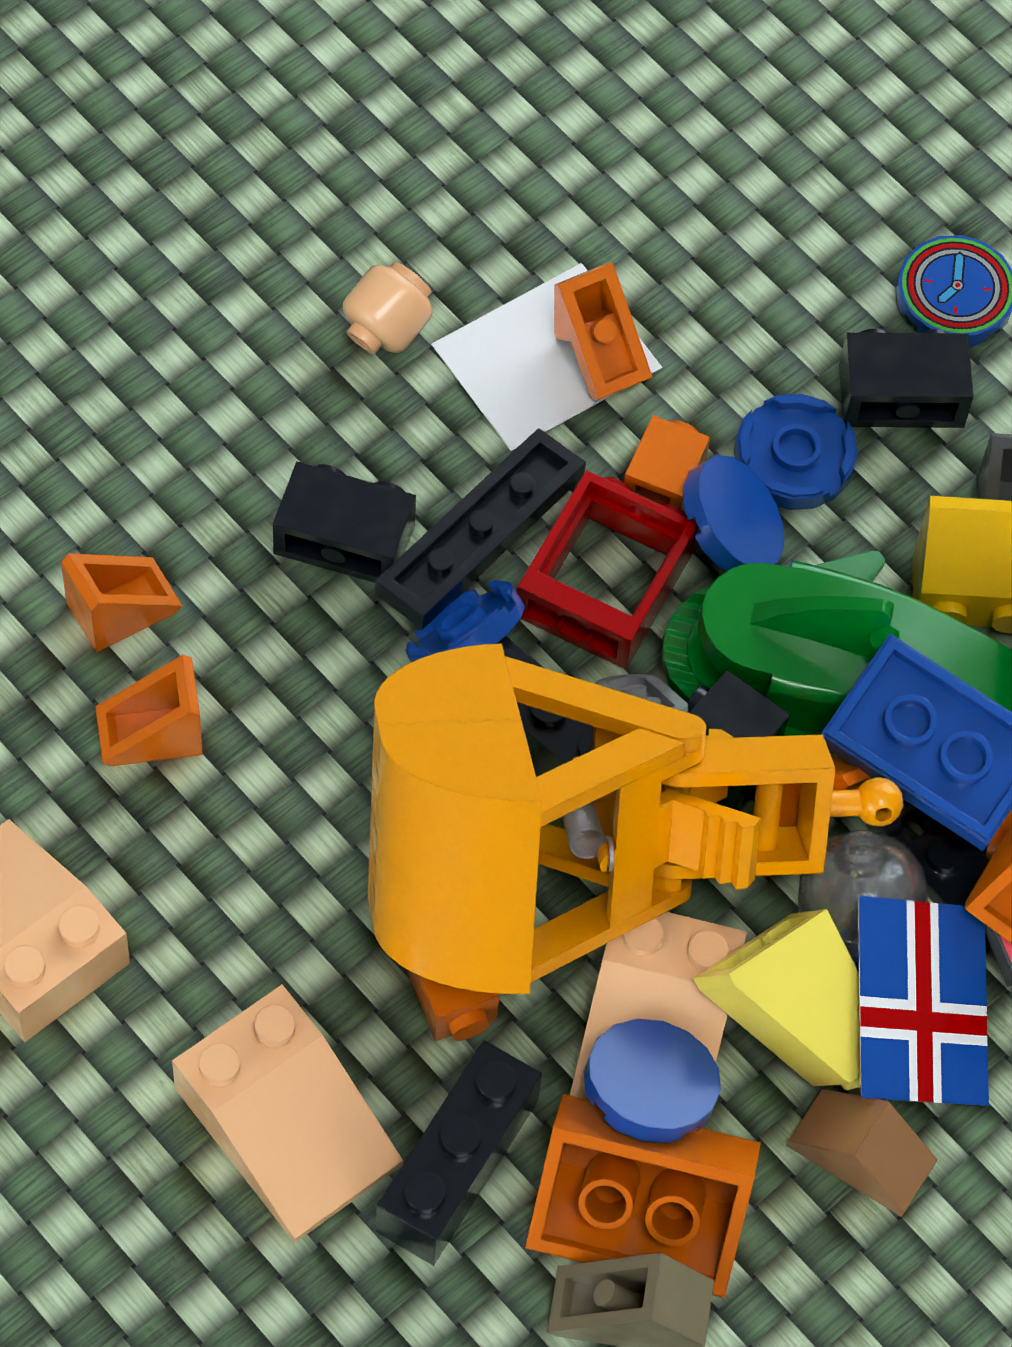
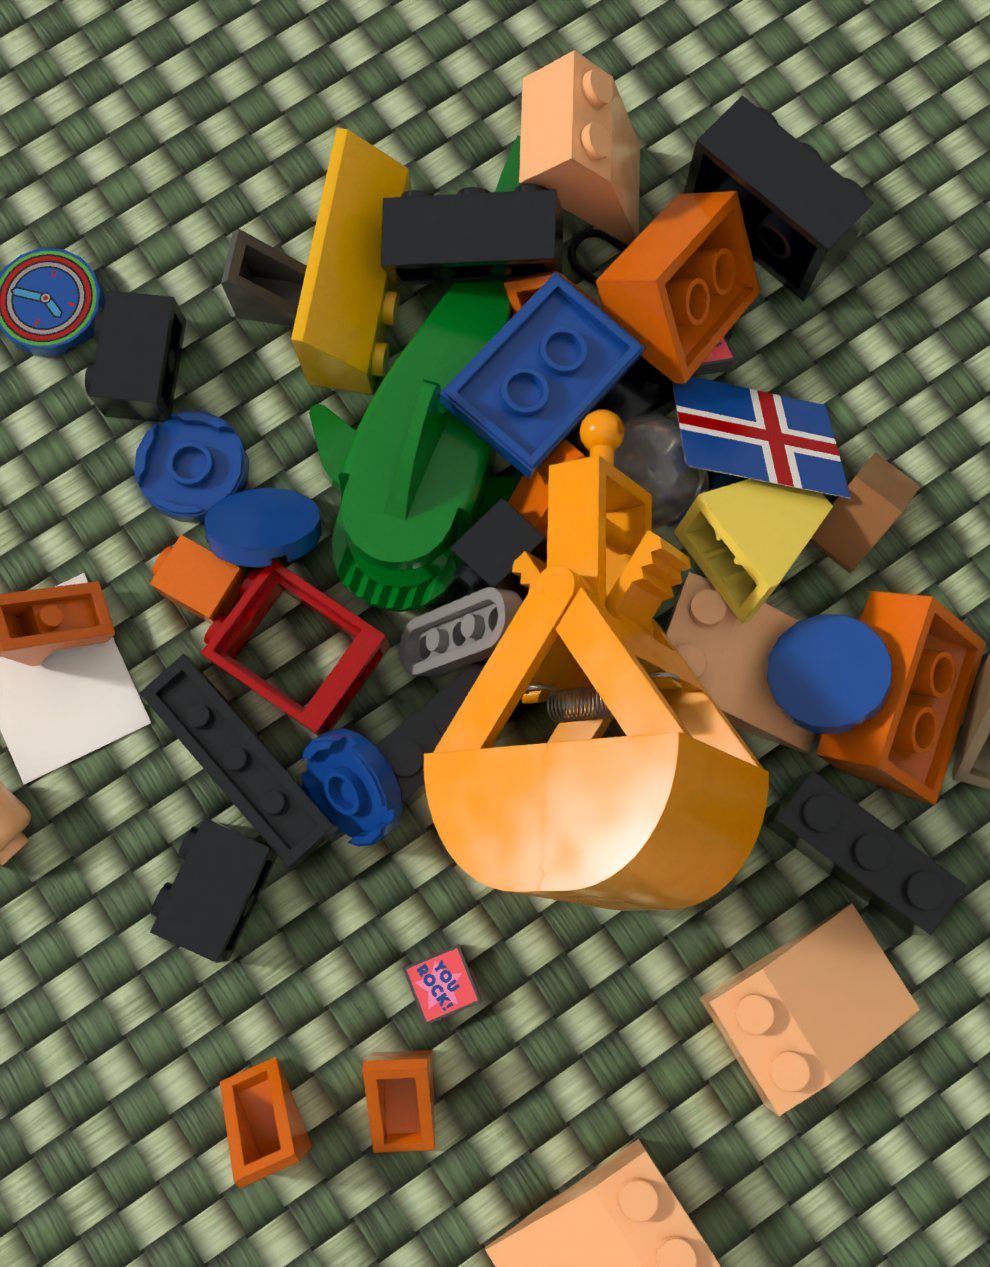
camera: 75 degrees left, 15 degrees up
none -> tile [403,944,482,1026]

